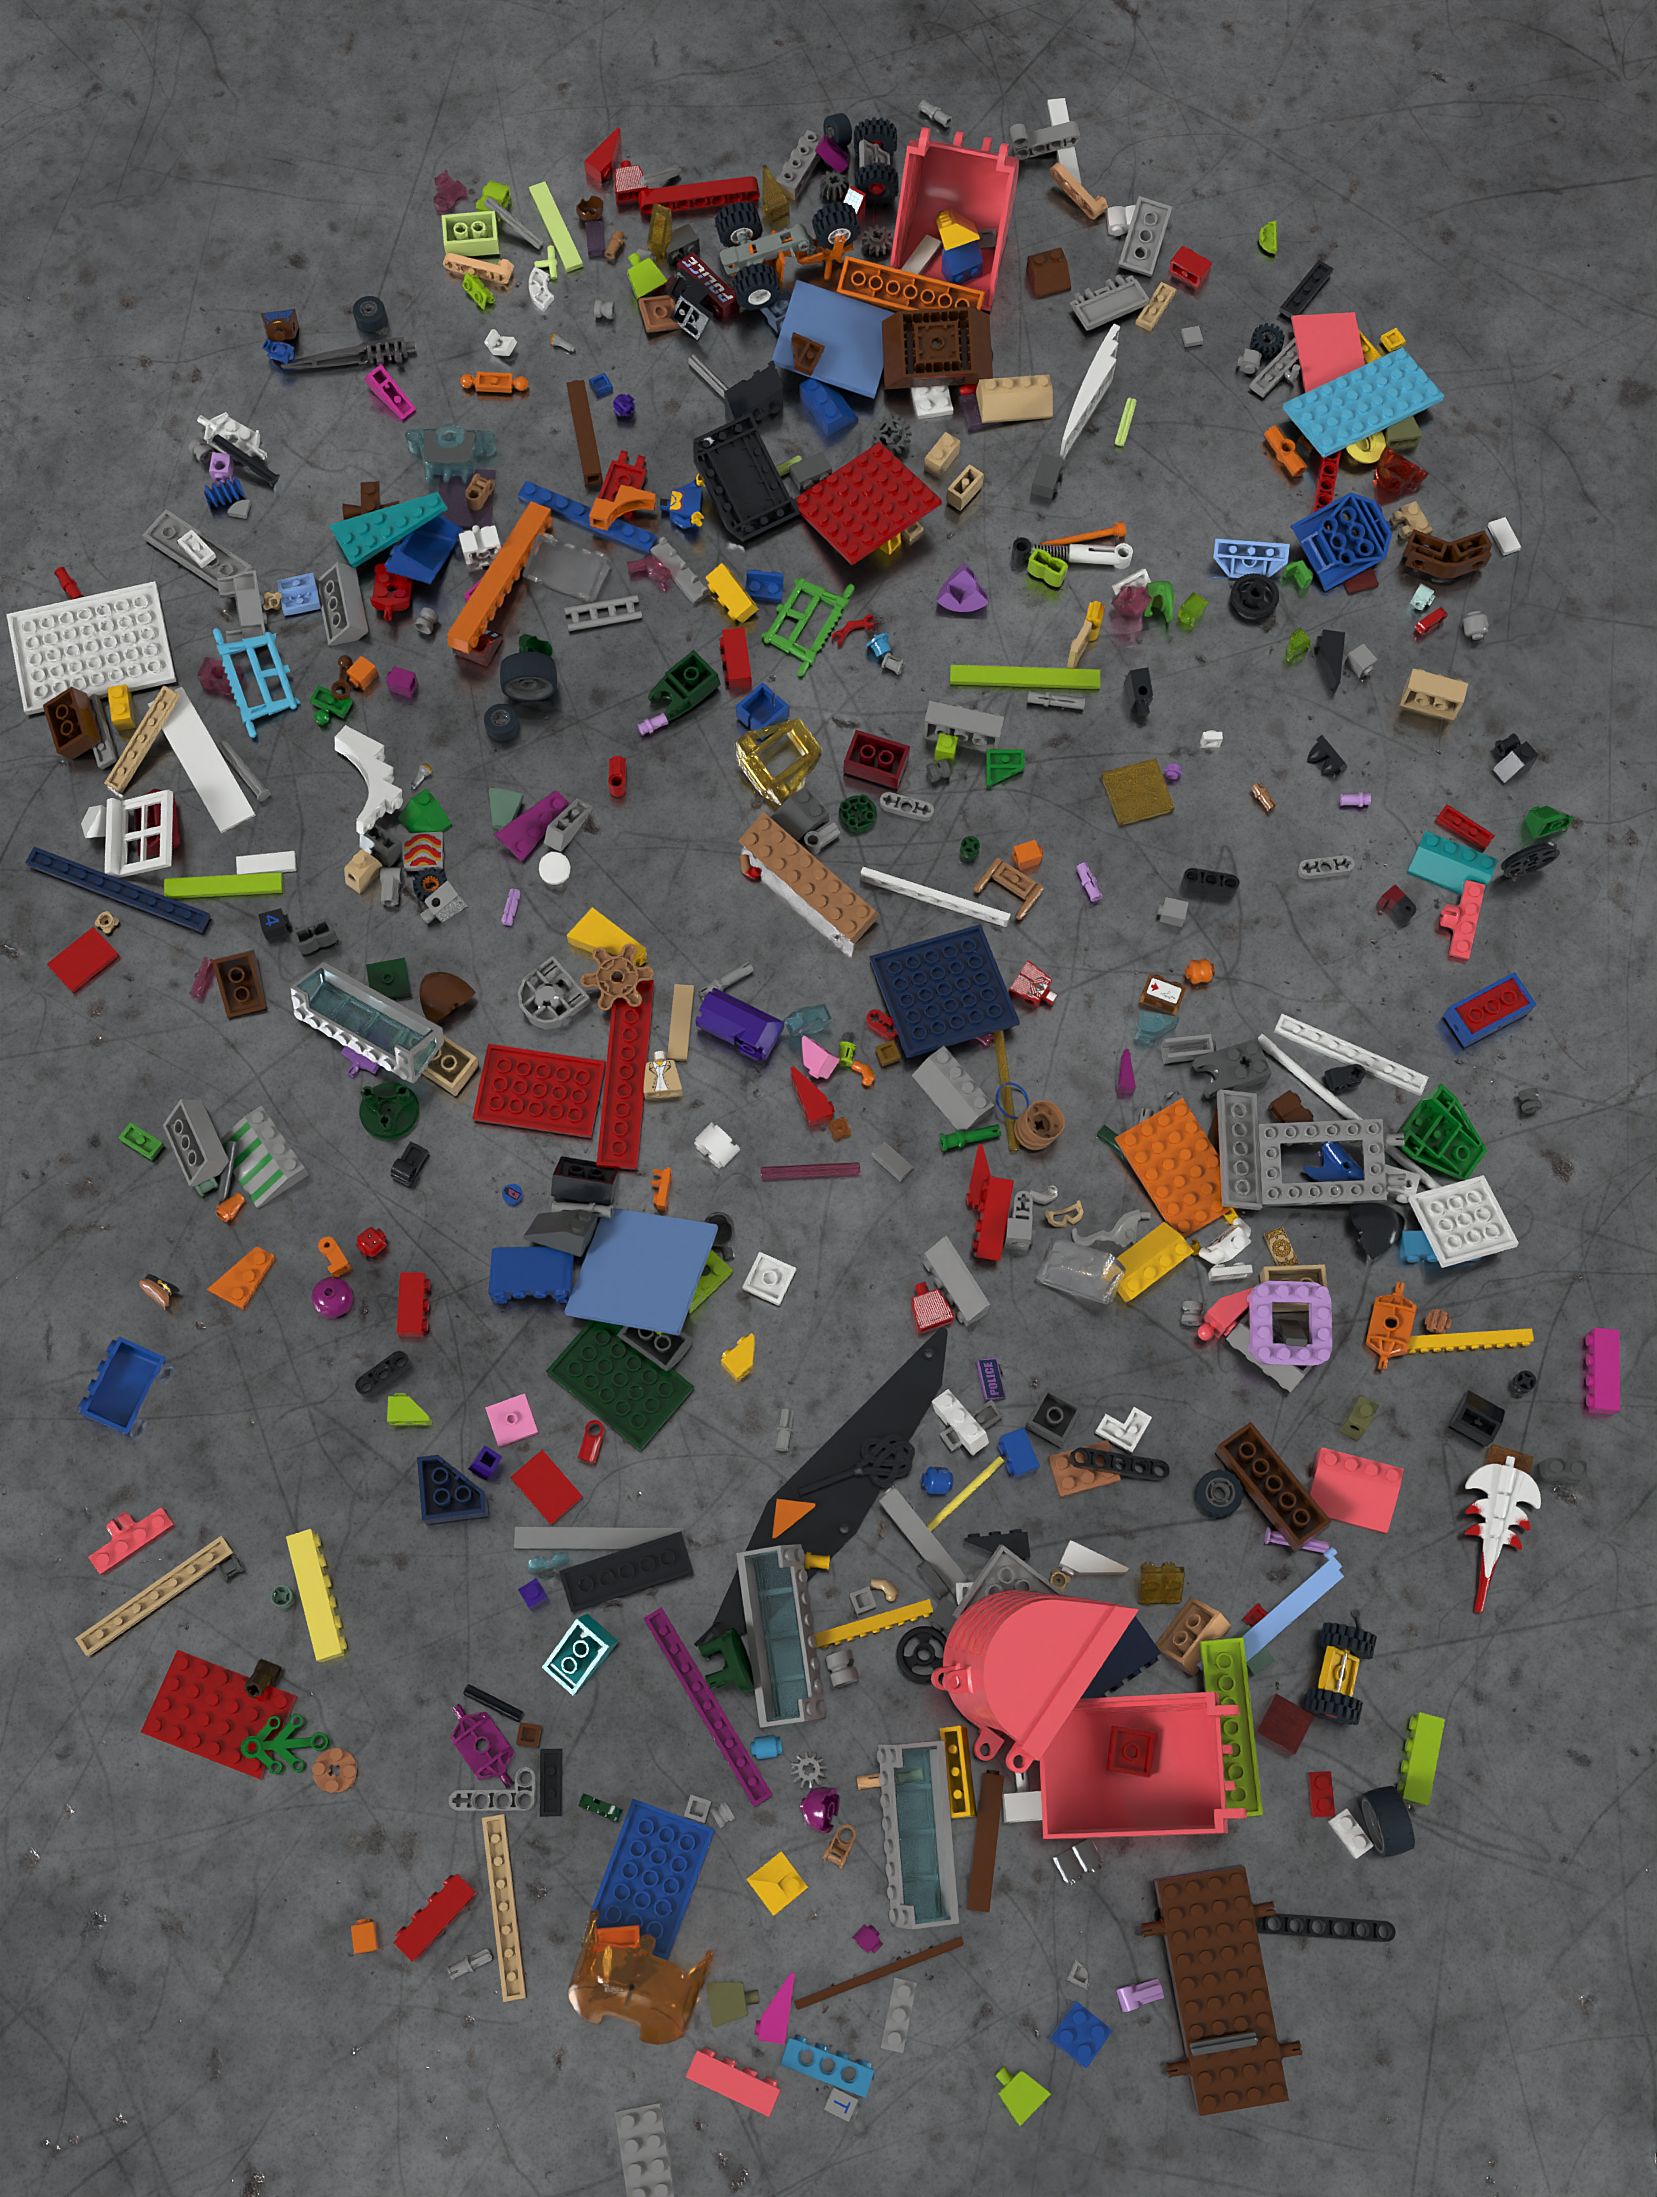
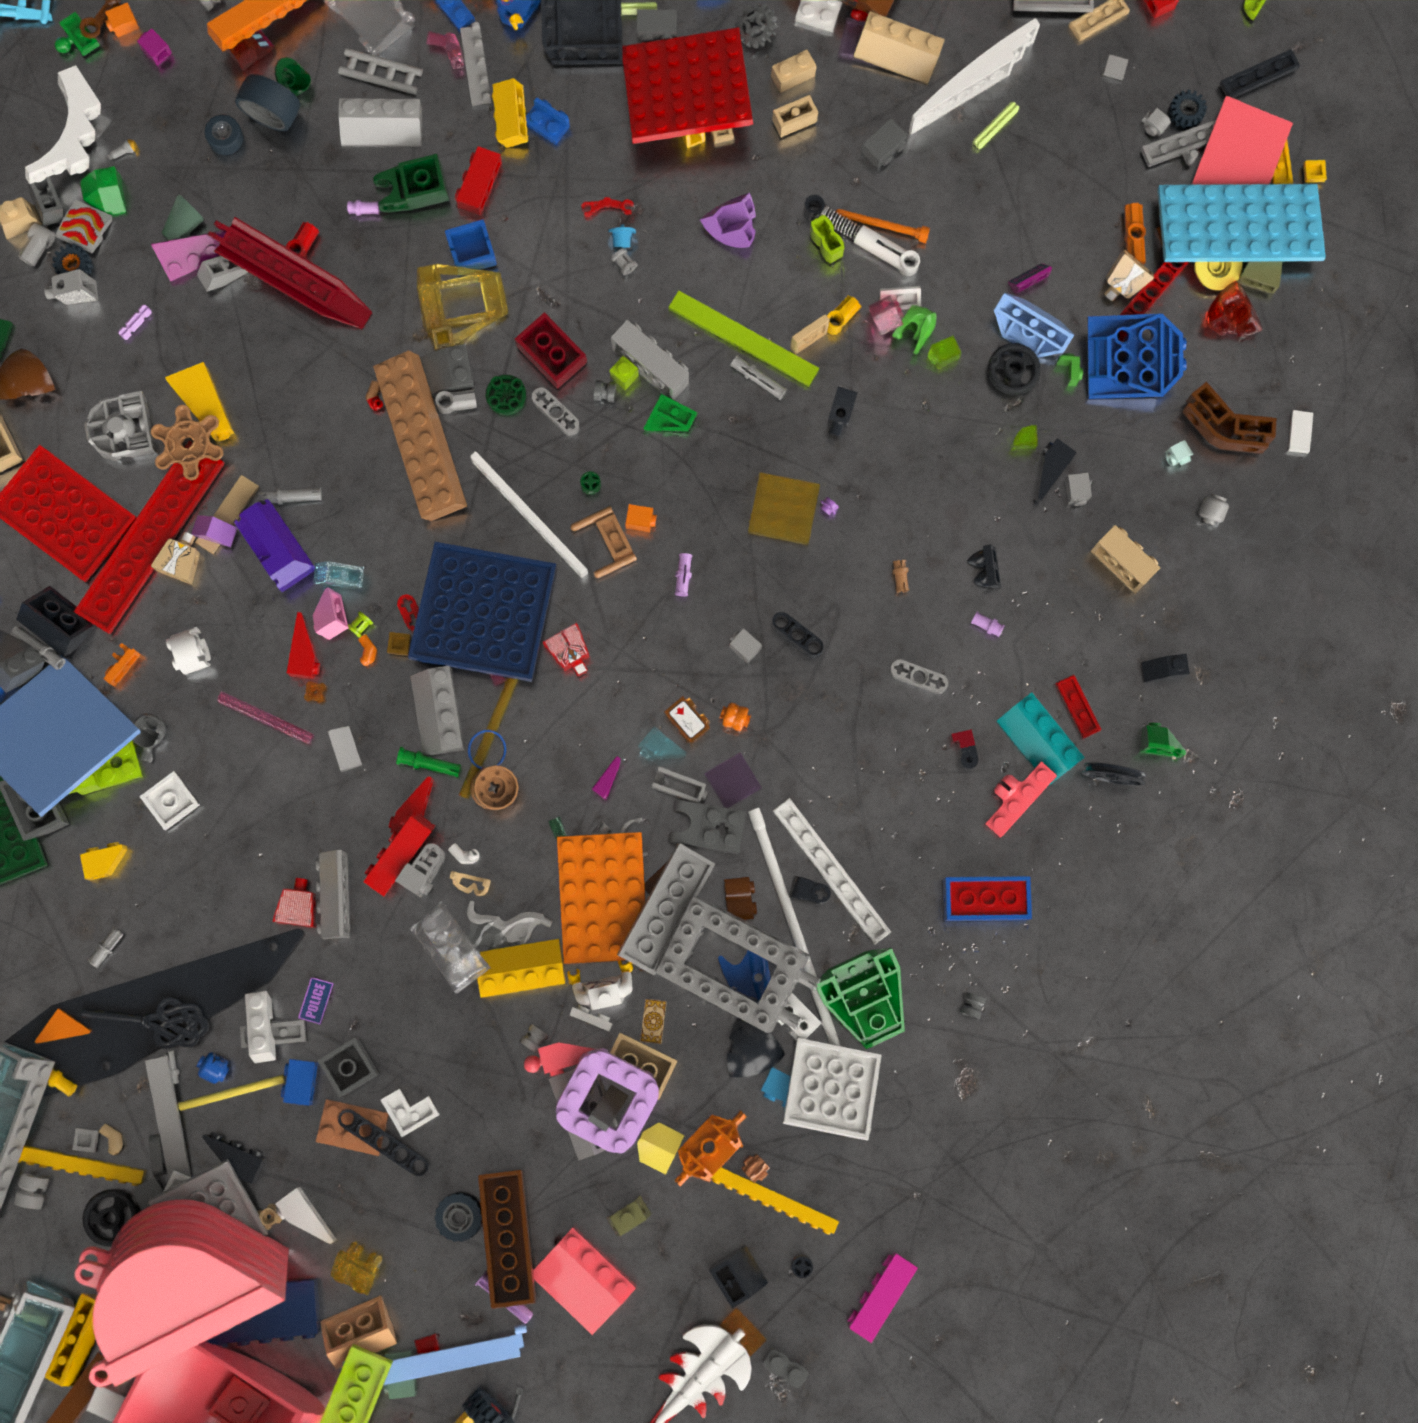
camera: 25 degrees right, 10 degrees up
white piece [539,852,570,885] -> none
bright green piece [761,578,855,676] -> none
white plate [1200,730,1223,748] -> none
clear red piece [1342,567,1379,595] -> none
tan plate [1390,501,1433,540] -> none
red beam [1415,607,1448,636] -> none
black bush [1495,733,1521,757] -> none
none -> medium lavender slope [191,515,237,548]
none -> dark red hinge [207,217,372,329]
none -> light grey slope [339,98,423,147]
none -> light yellow slope [637,1123,685,1174]
none -> clear purple tile [704,753,762,808]
none -> magenta slope [1008,263,1052,294]
none -> tan torso [1104,249,1154,301]

